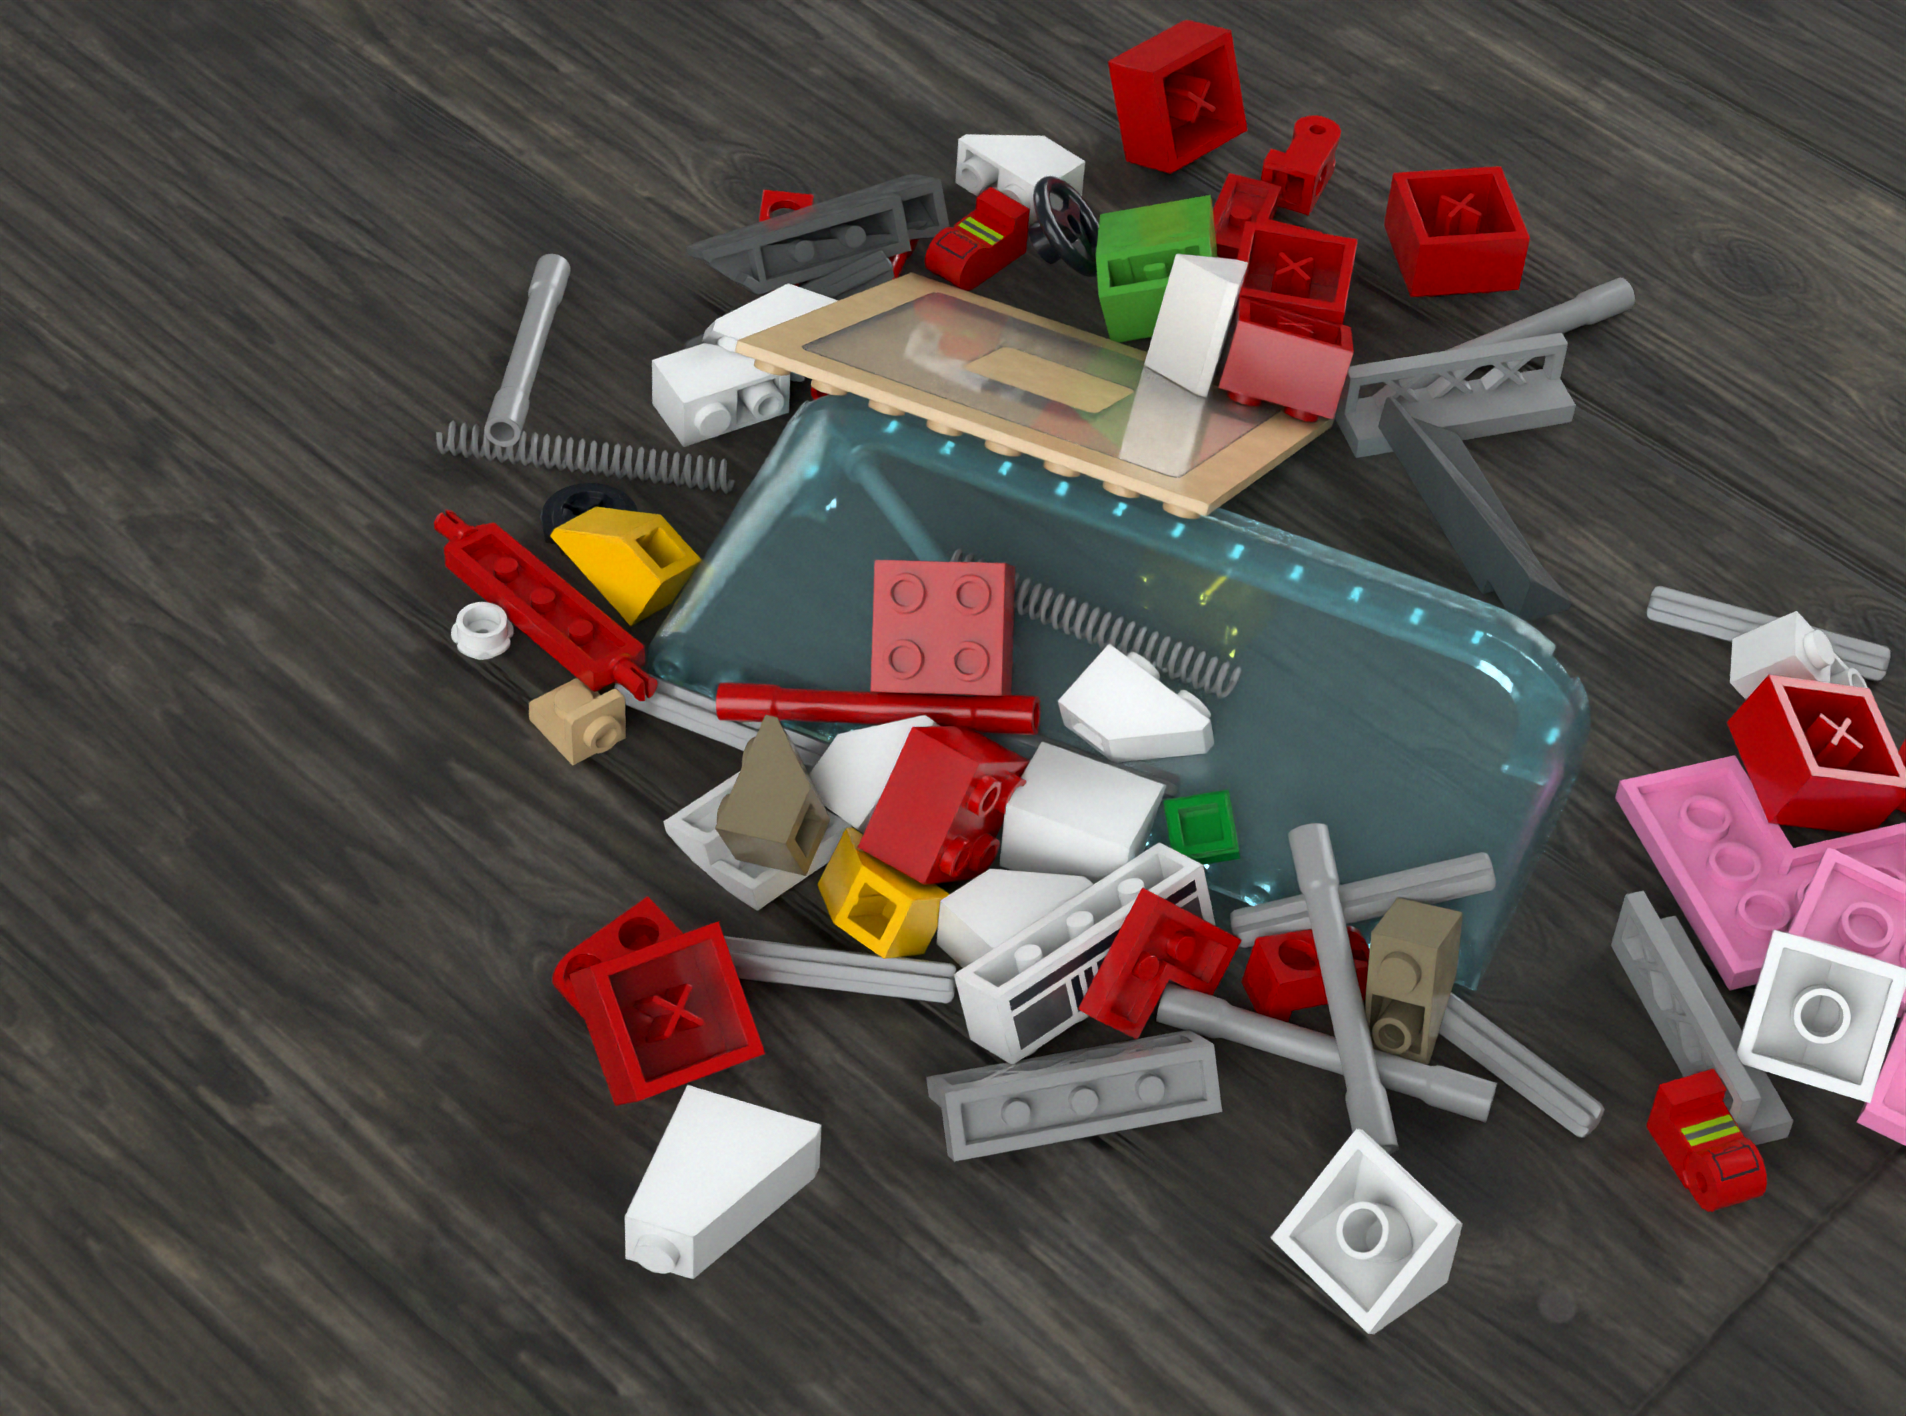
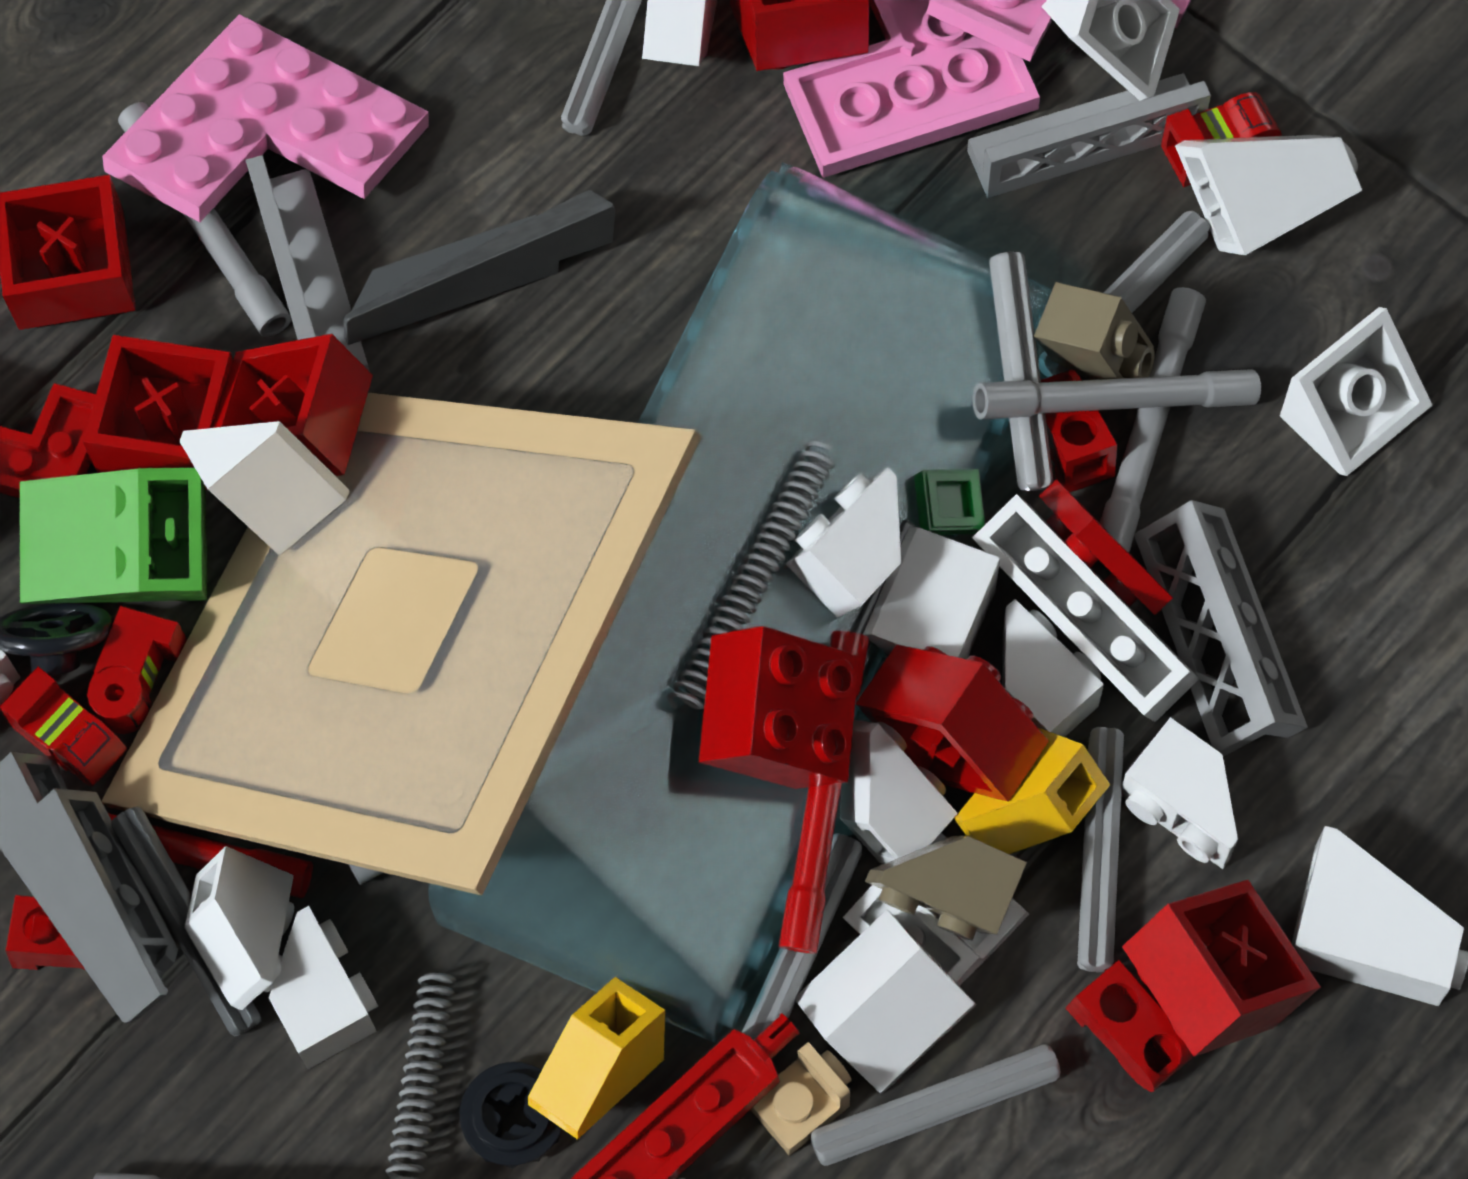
camera: 85 degrees left, 20 degrees up
none -> red leg [87,606,187,734]
none -> bright pink plate [102,14,429,222]
none -> white slope [795,909,977,1094]
none -> light grey axle [811,1044,1061,1166]
none -> white slope [1121,717,1238,869]
none -> white slope [1175,135,1362,255]

